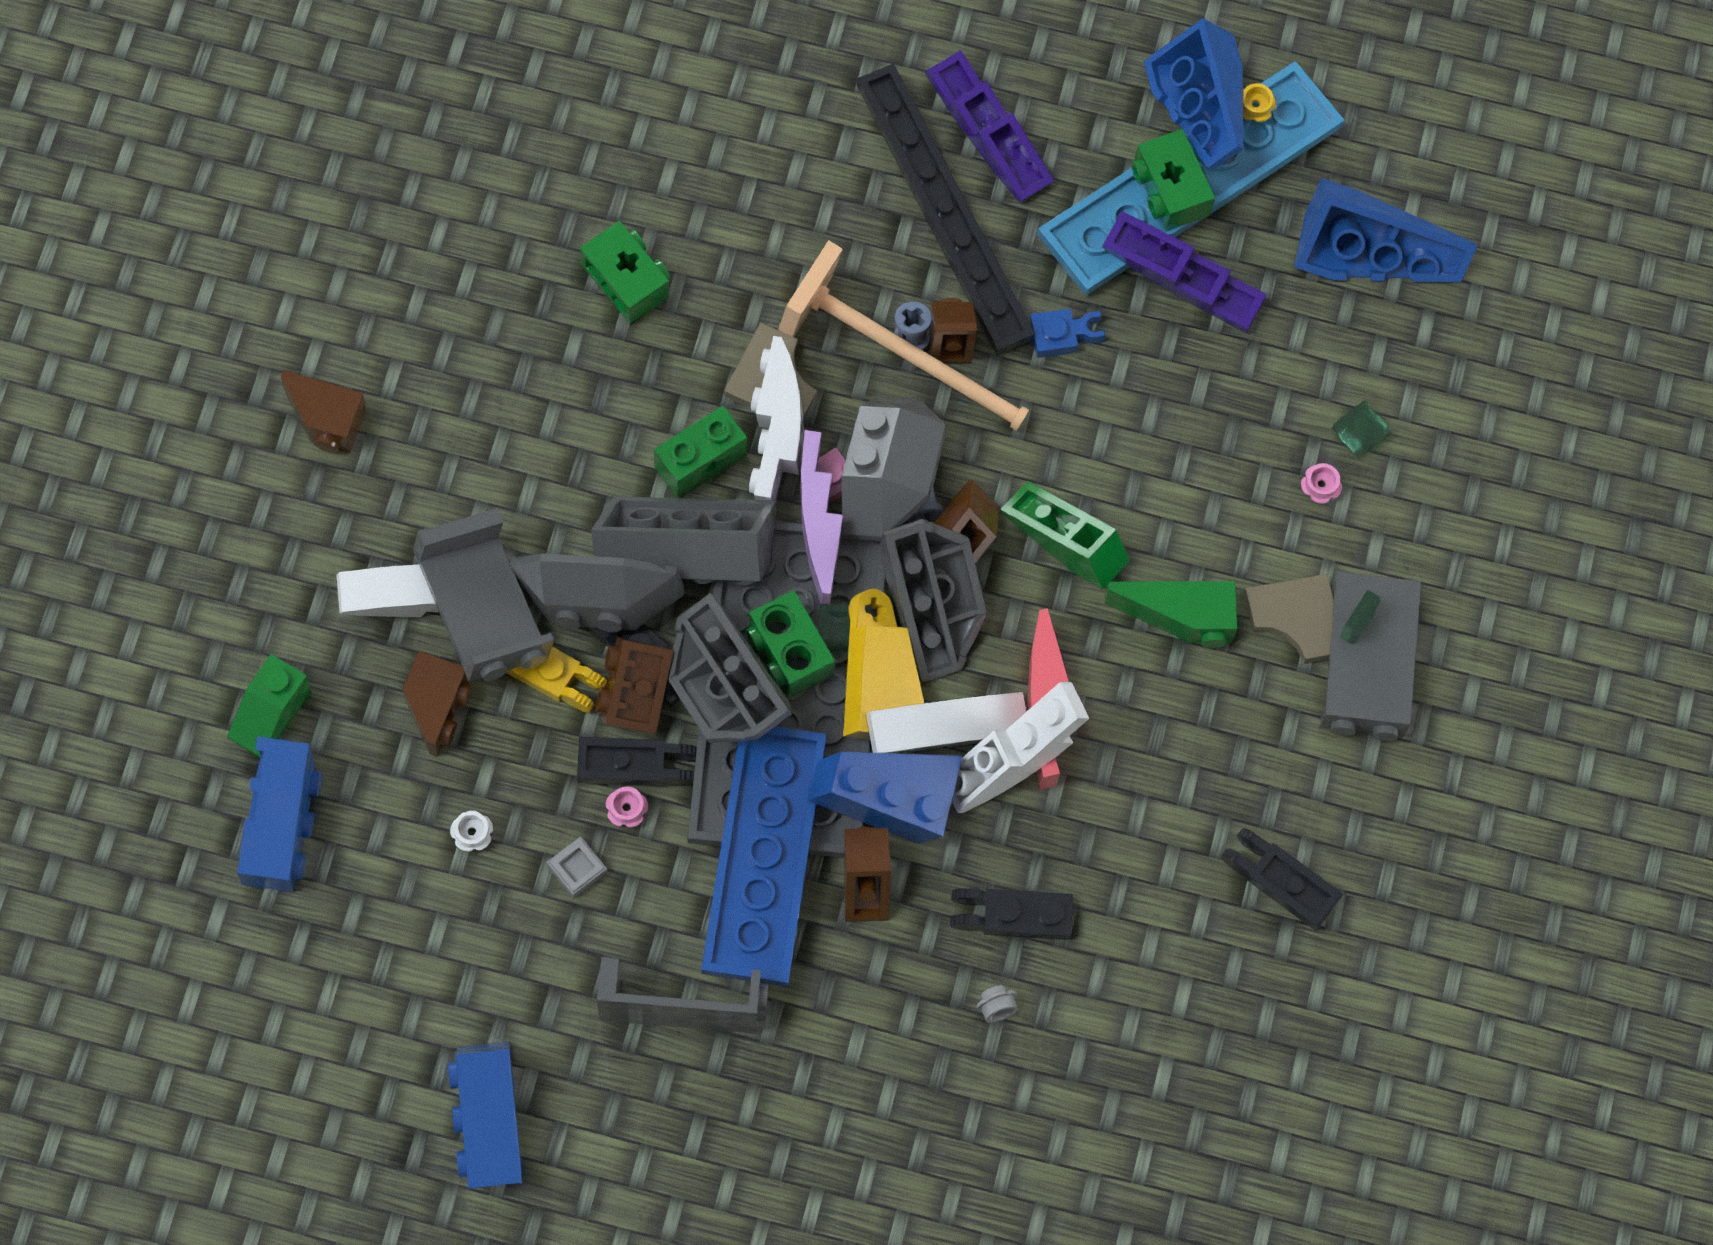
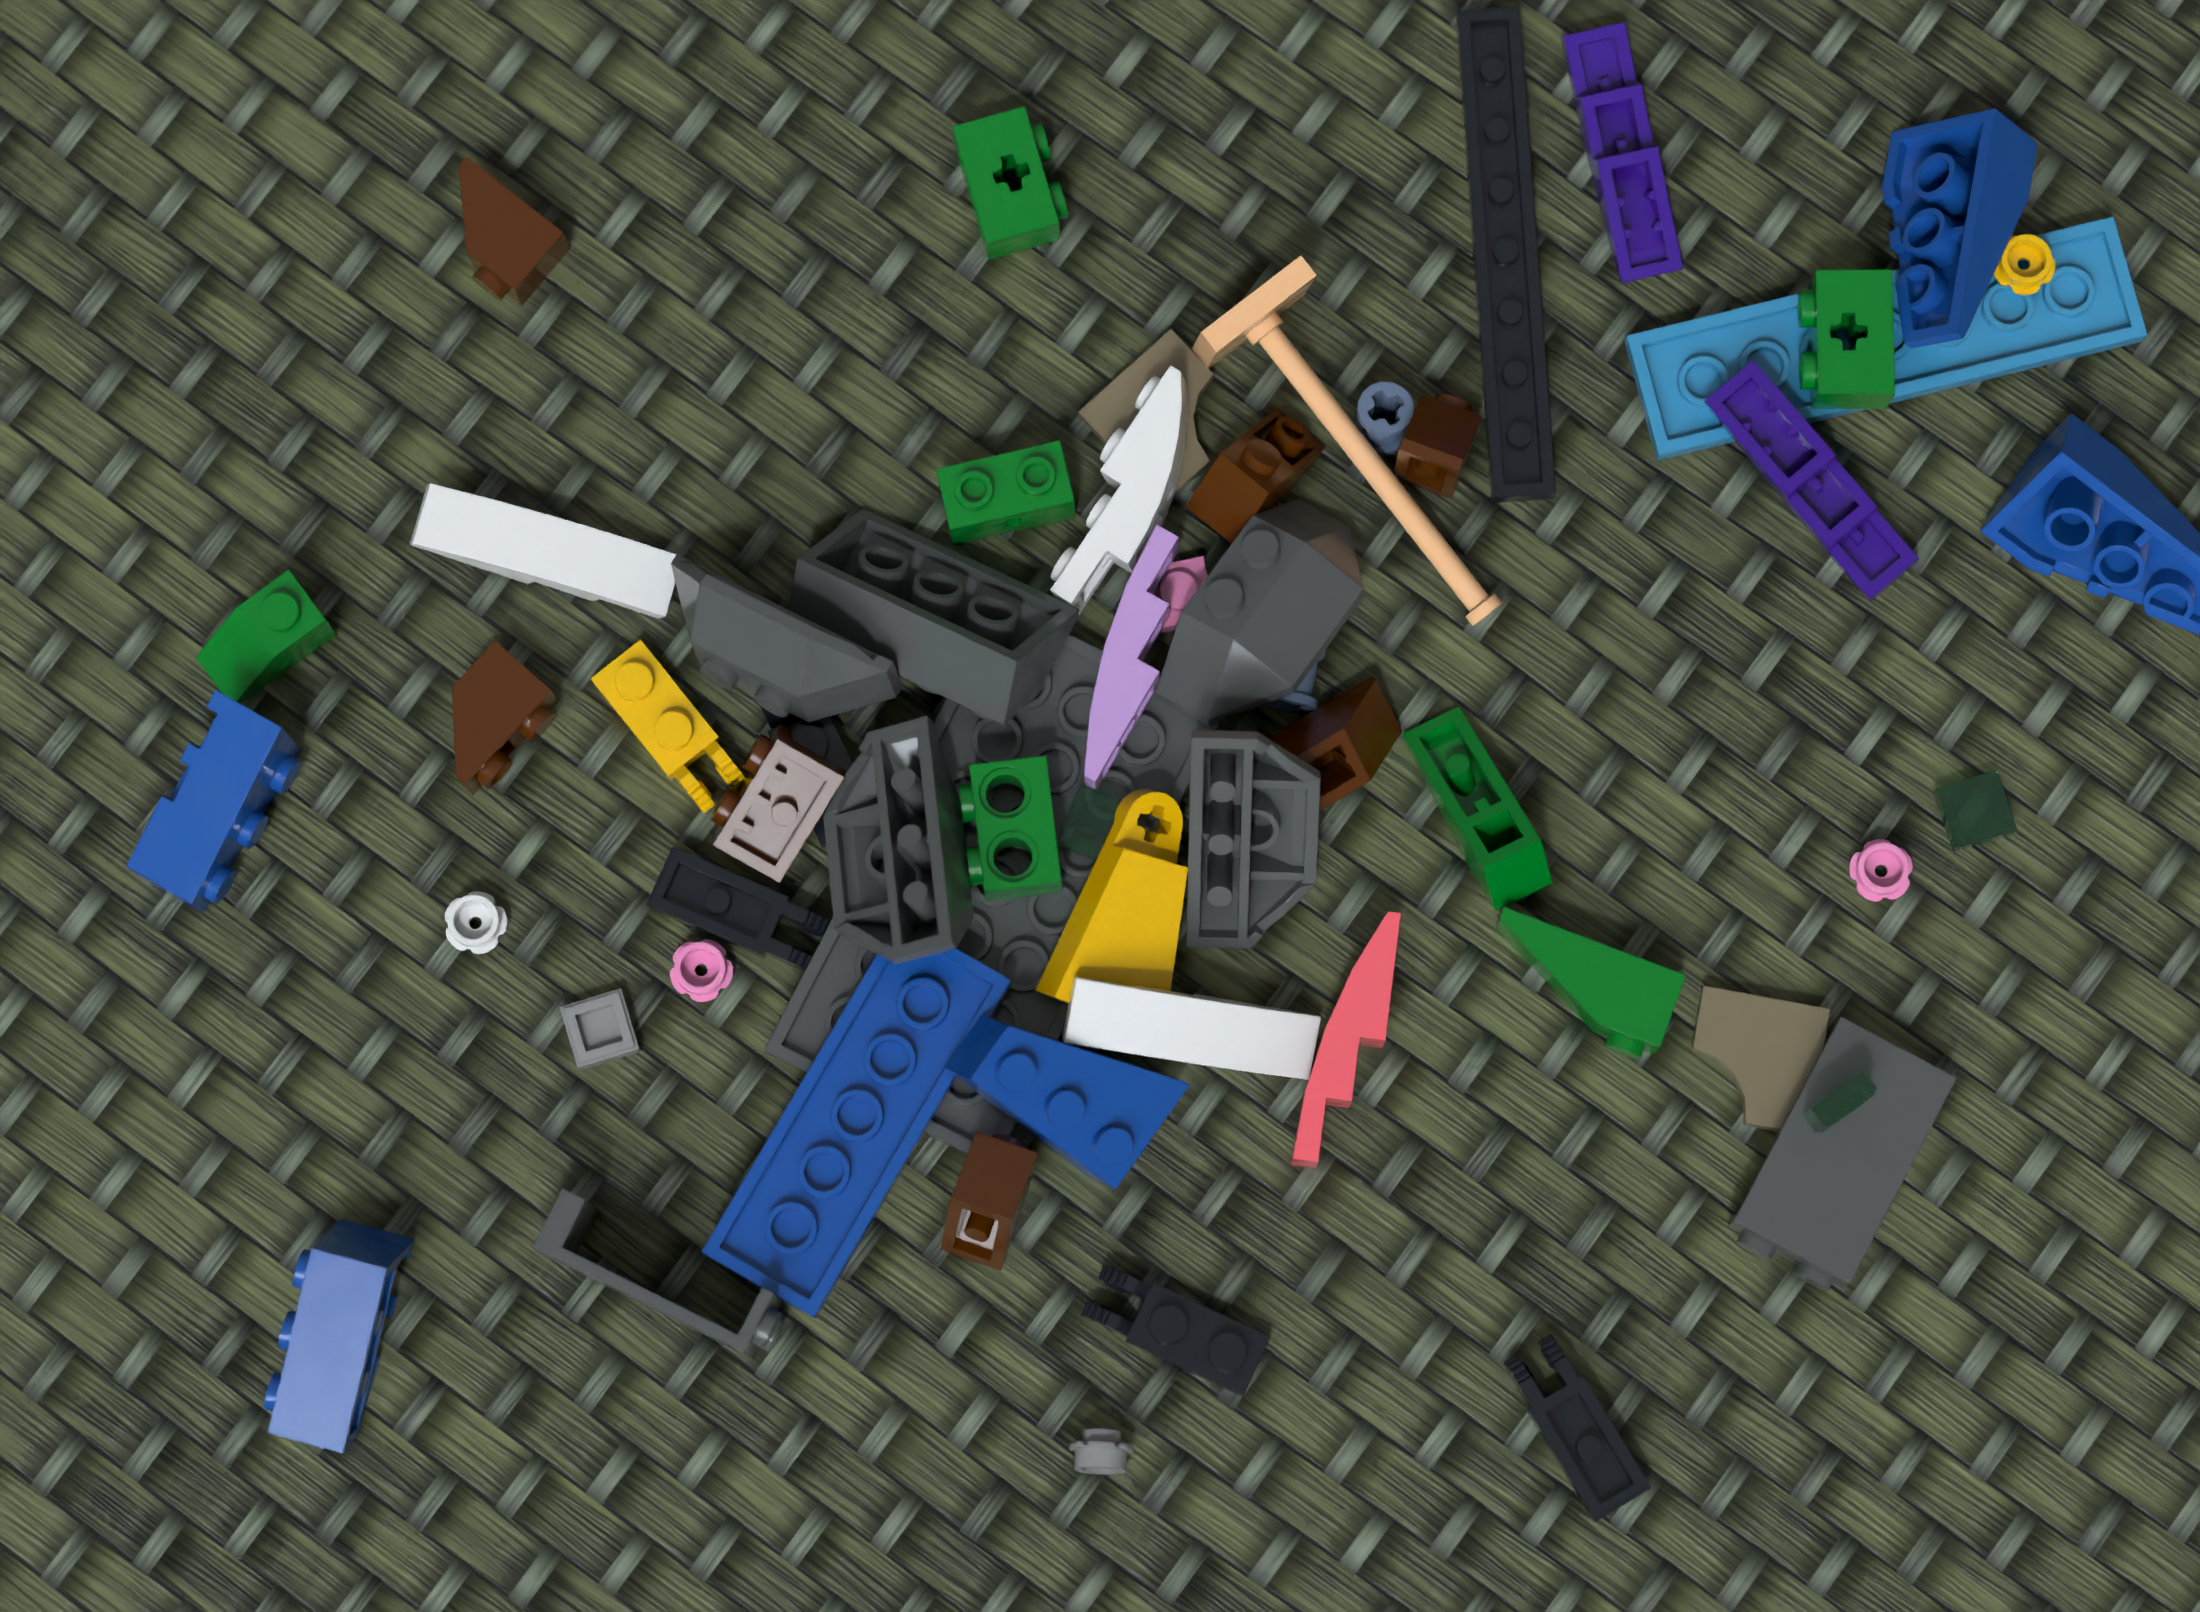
camera: 30 degrees right, 10 degrees up
dark grey panel [413,508,554,682] -> none
white slope [952,682,1089,813] -> none
blue plate [1029,309,1105,358] -> none
none -> reddish brown slope [1186,408,1326,544]

